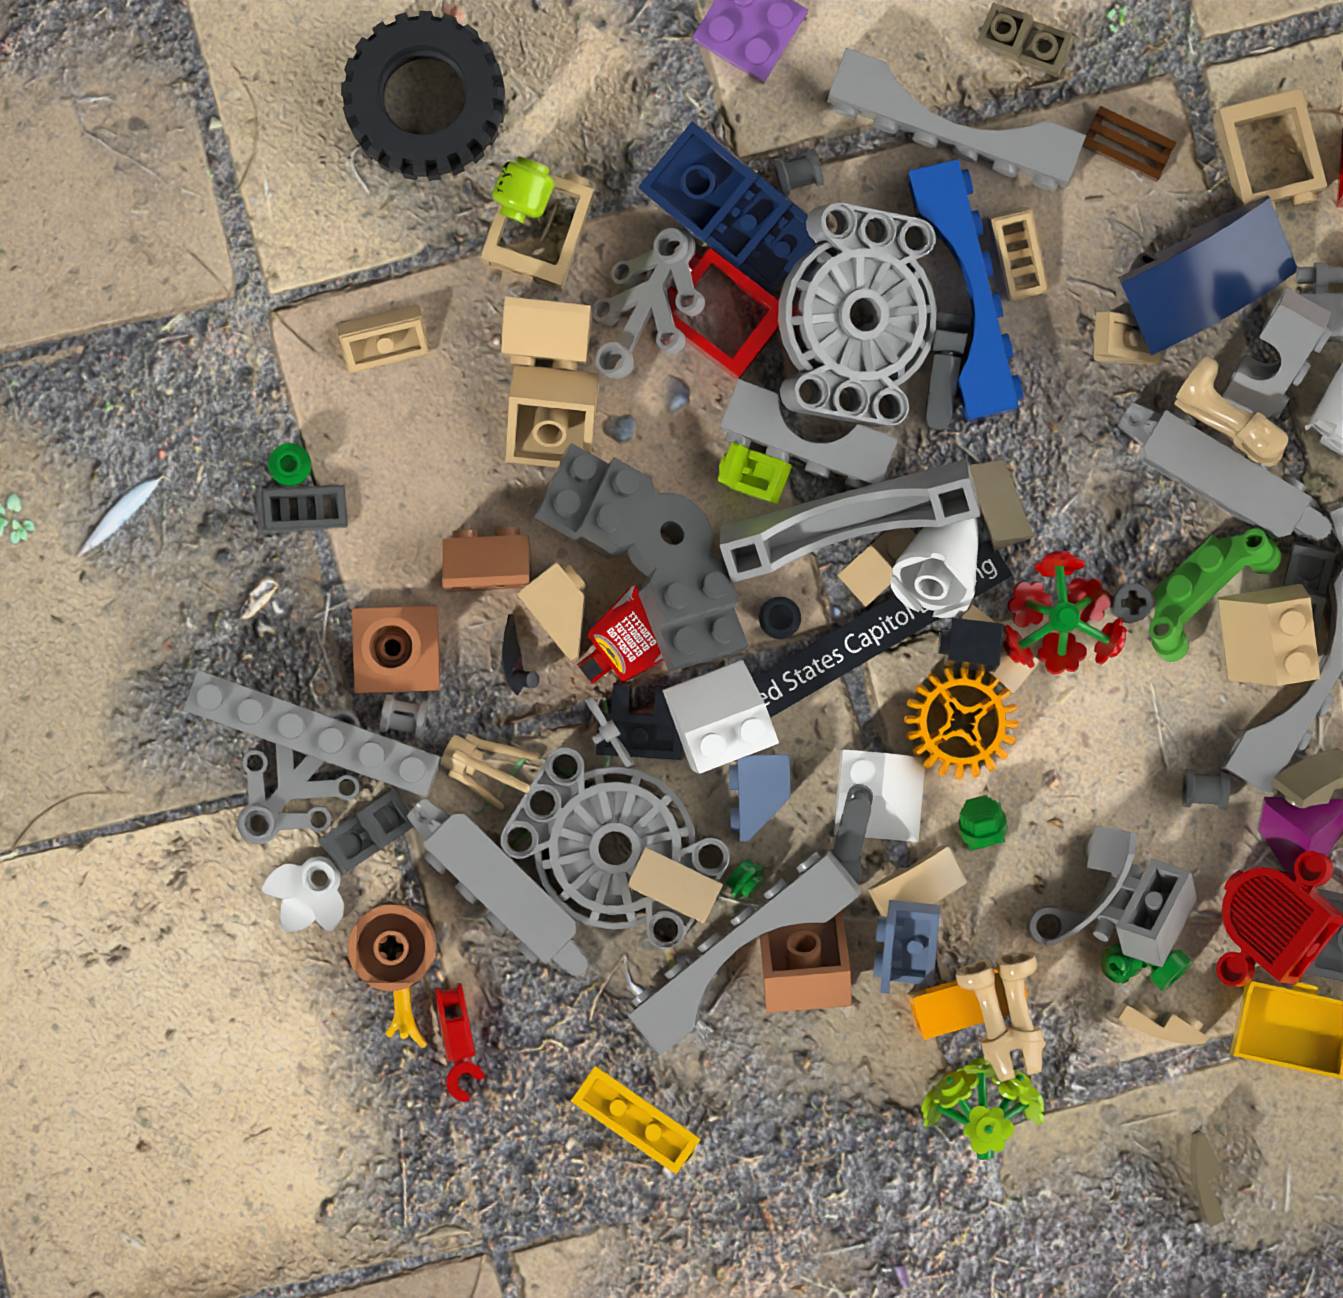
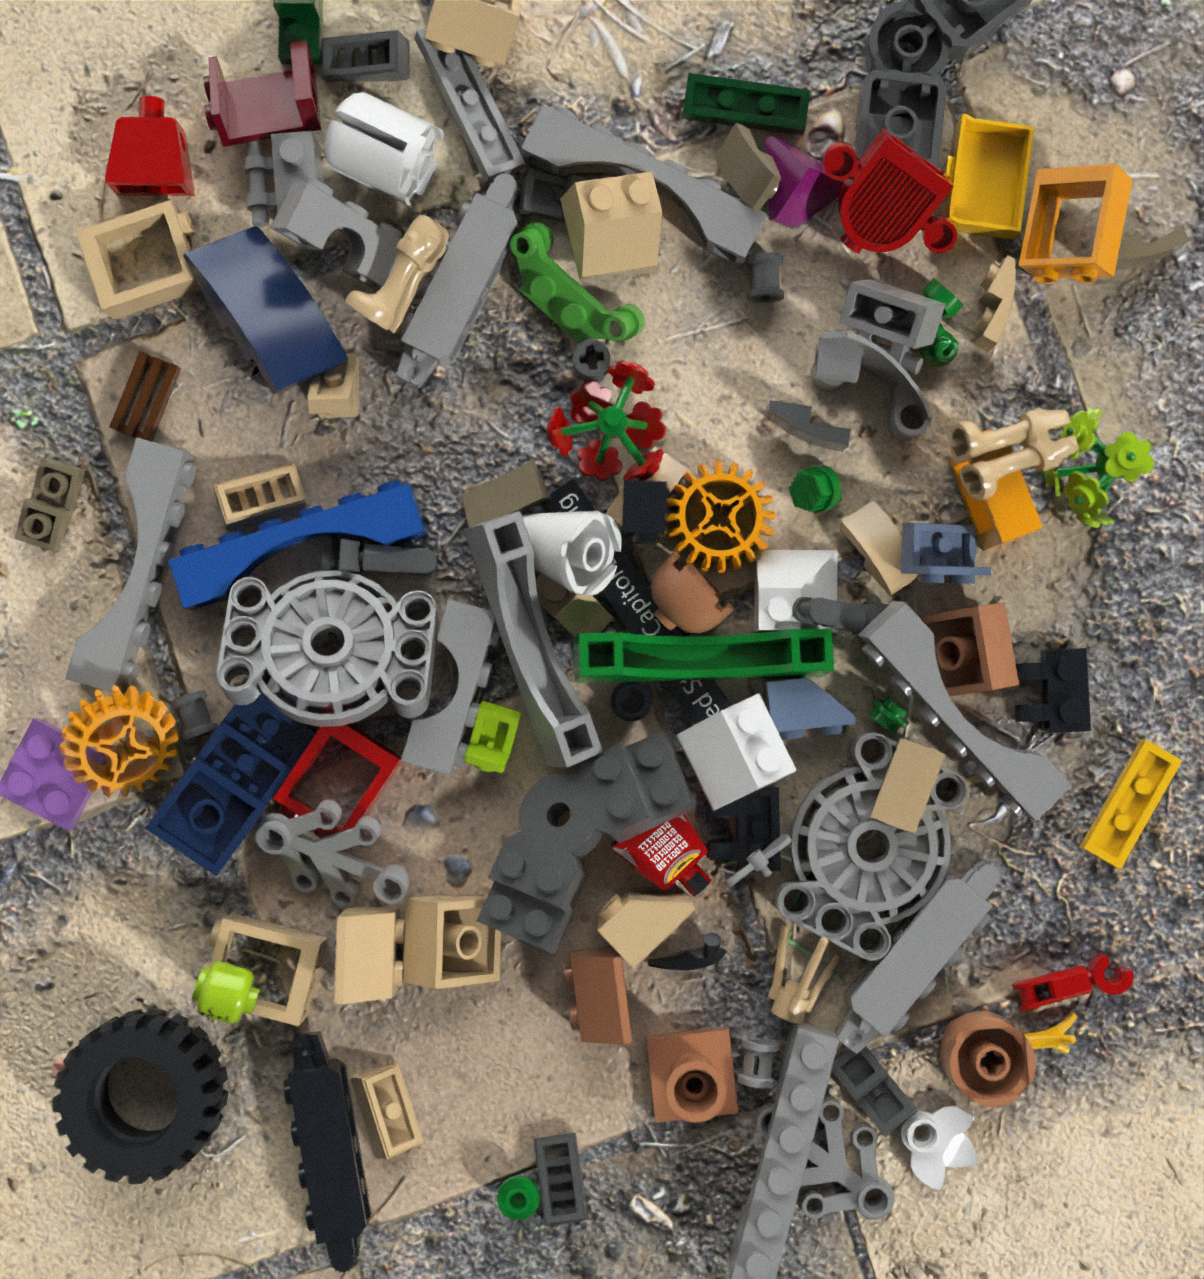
camera: 90 degrees left, 0 degrees up
none -> light orange gear [60,685,179,798]
none -> black hinge [283,1031,372,1273]
none -> green arch [573,629,834,683]
none -> nougat cylinder [651,551,734,633]
none -> dark grey slope [765,400,851,452]
none -> black plate [1015,648,1091,733]
none -> light orange window [1019,163,1133,284]

